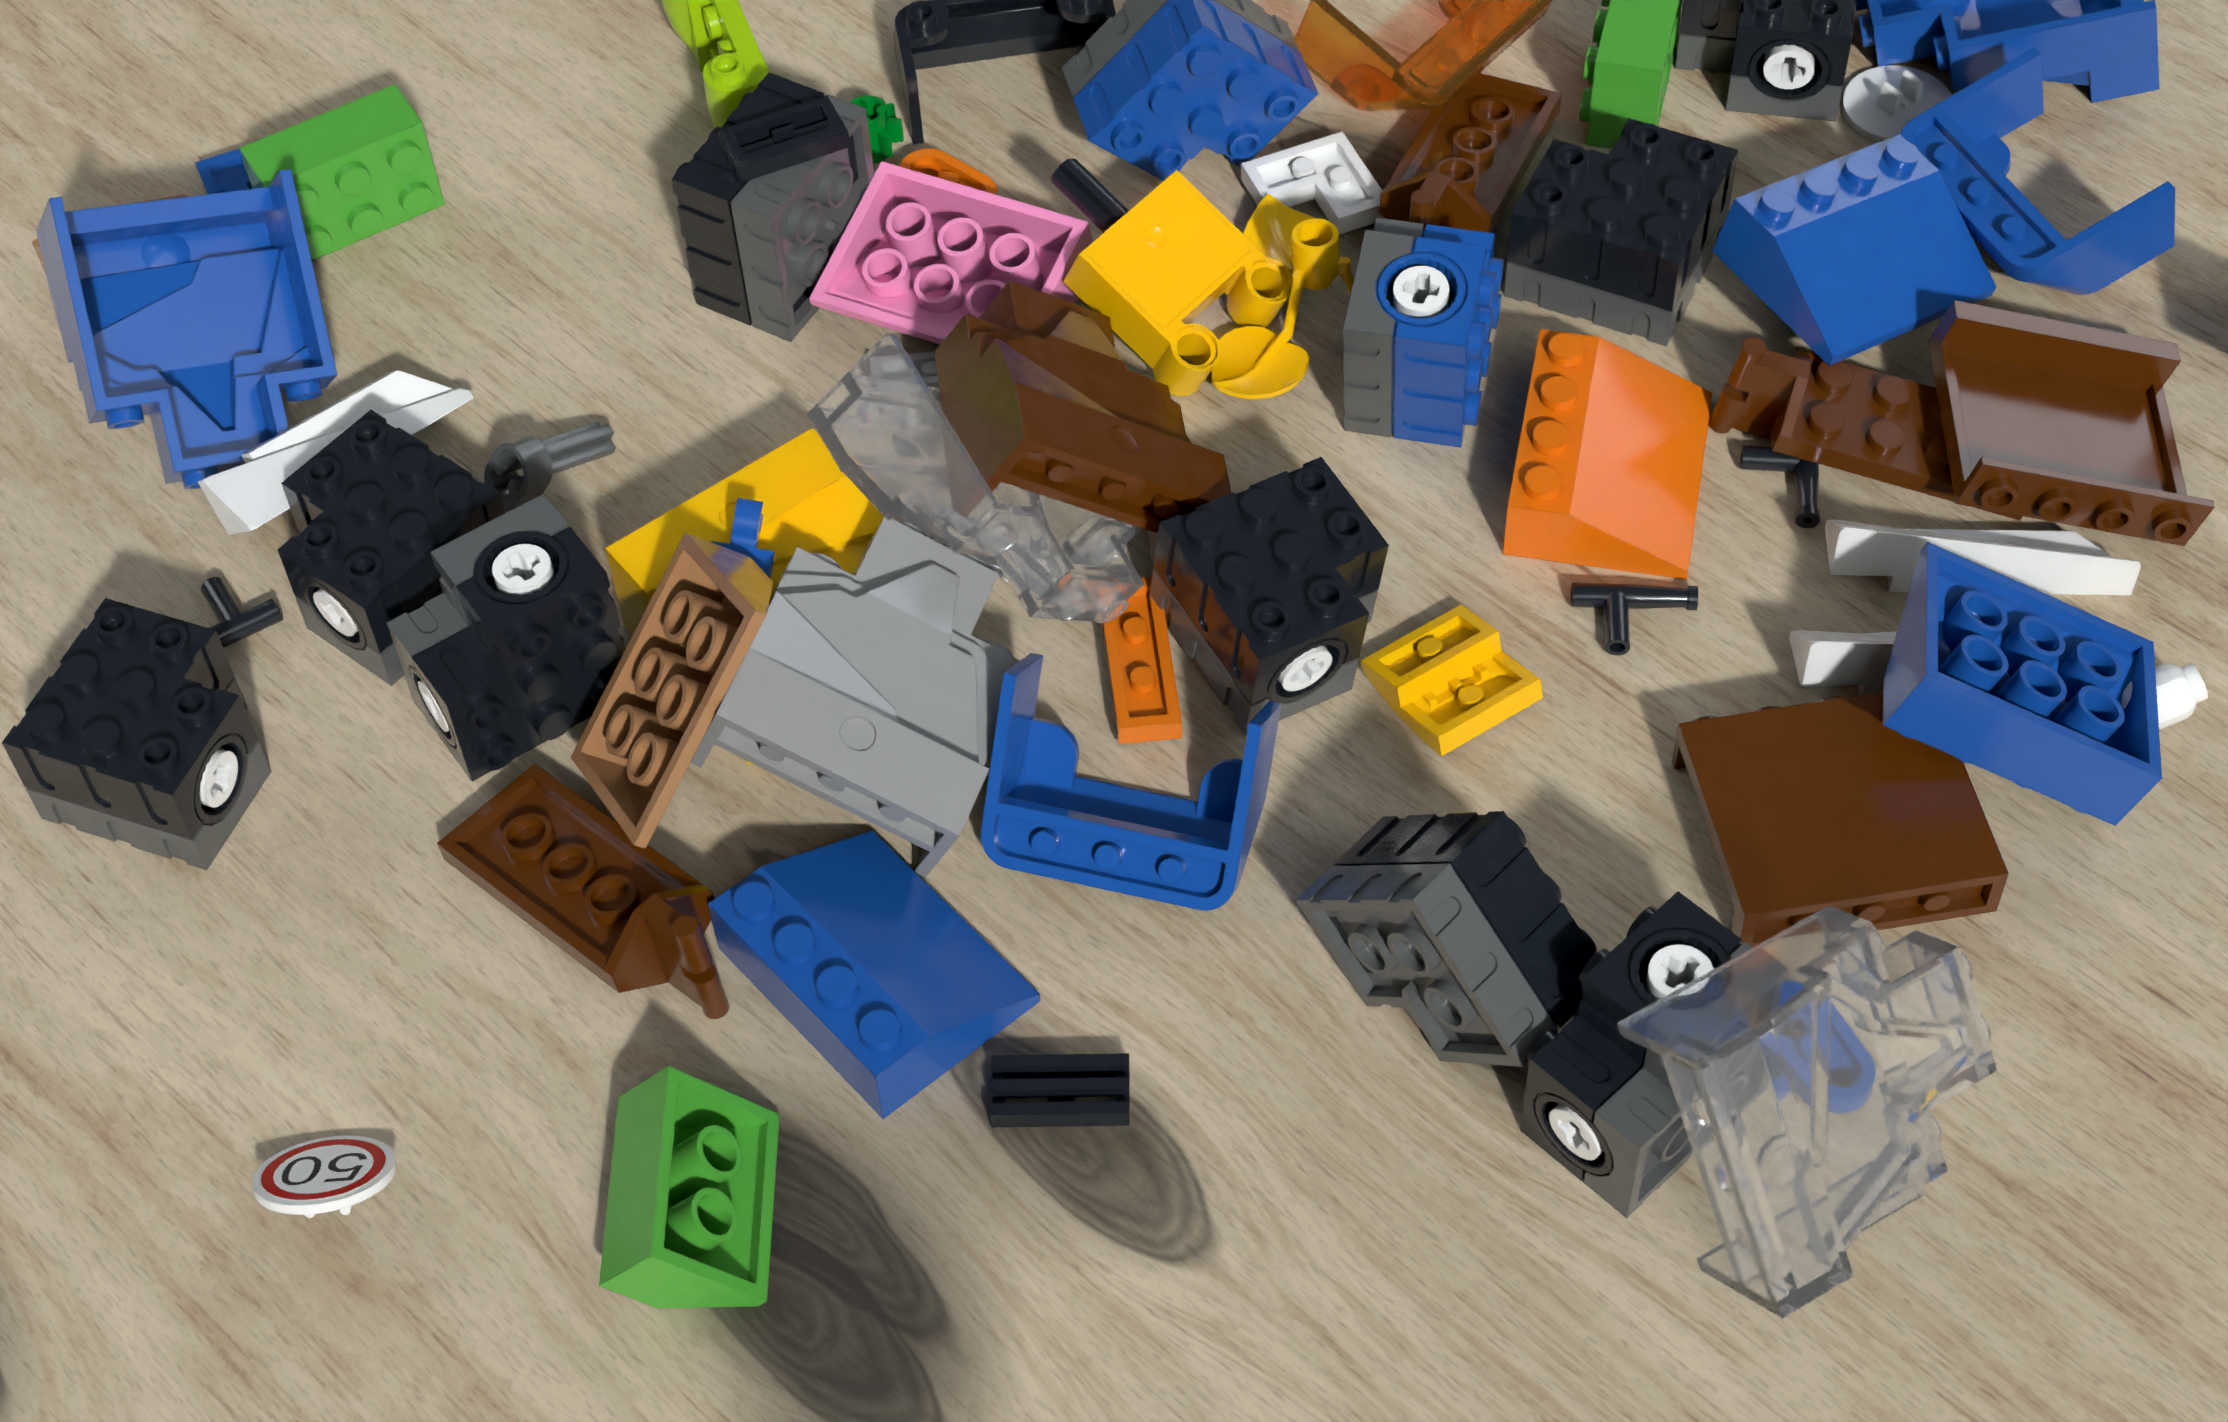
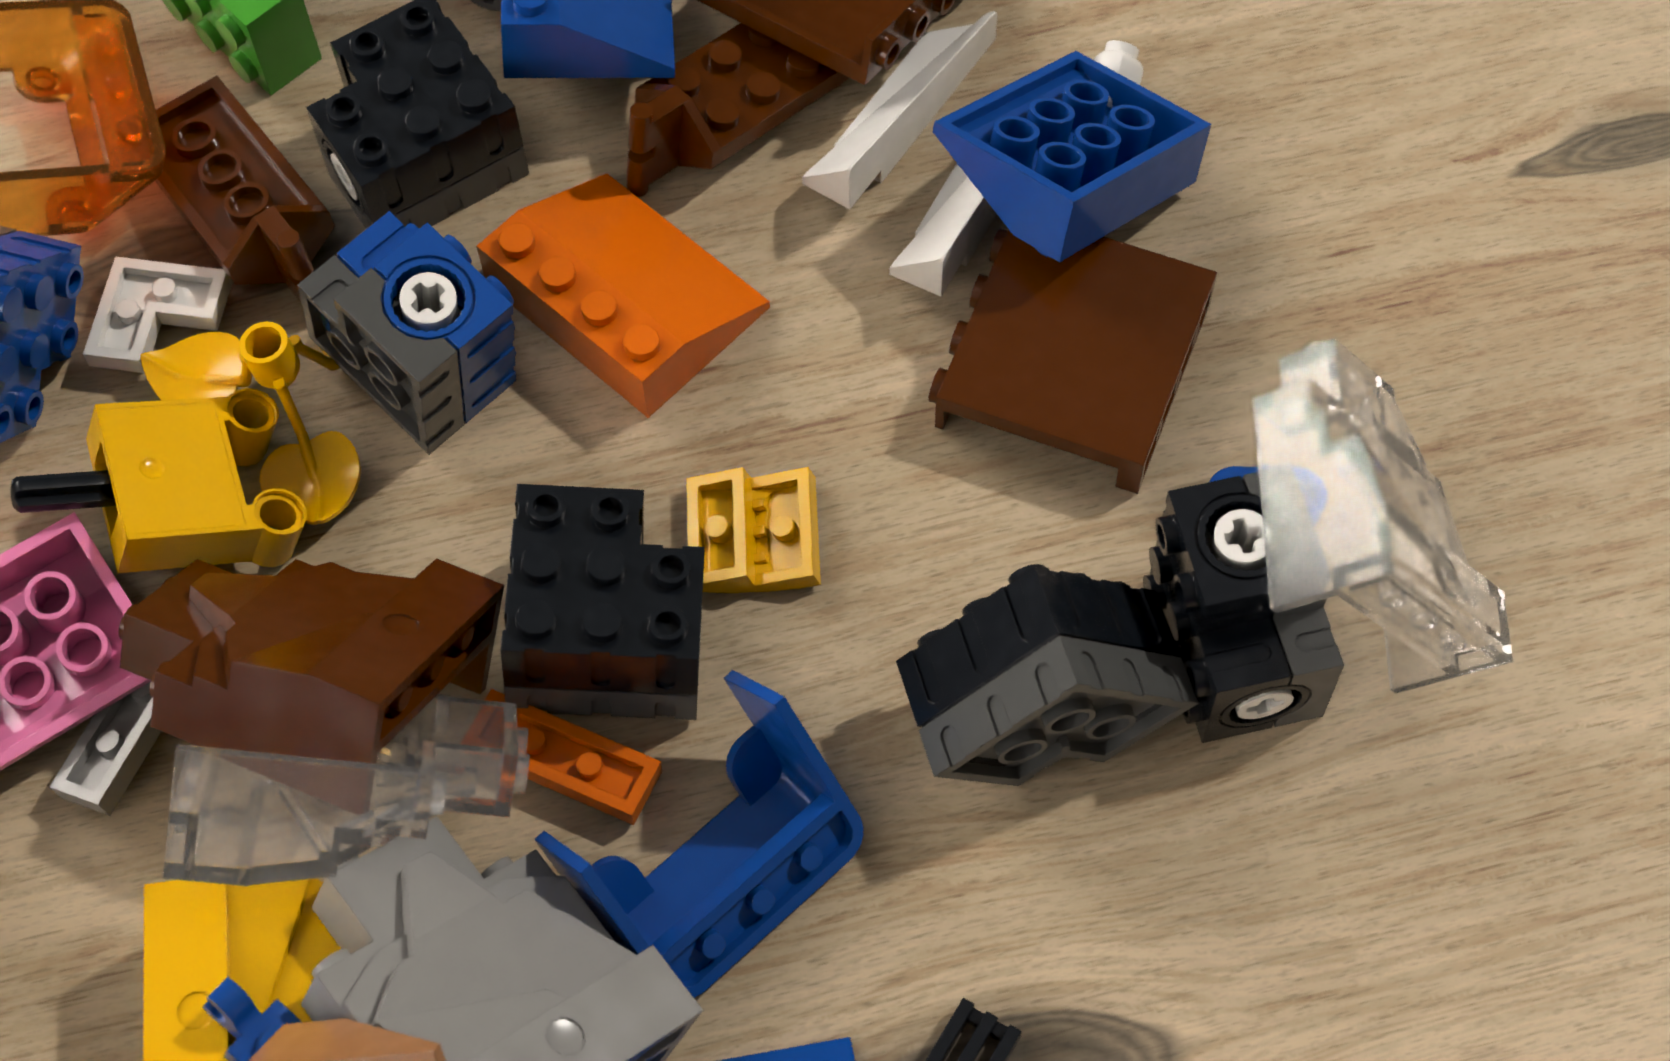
camera: 60 degrees left, 10 degrees up
black piece [1571,582,1698,655] -> none
black piece [1740,445,1820,529] -> none

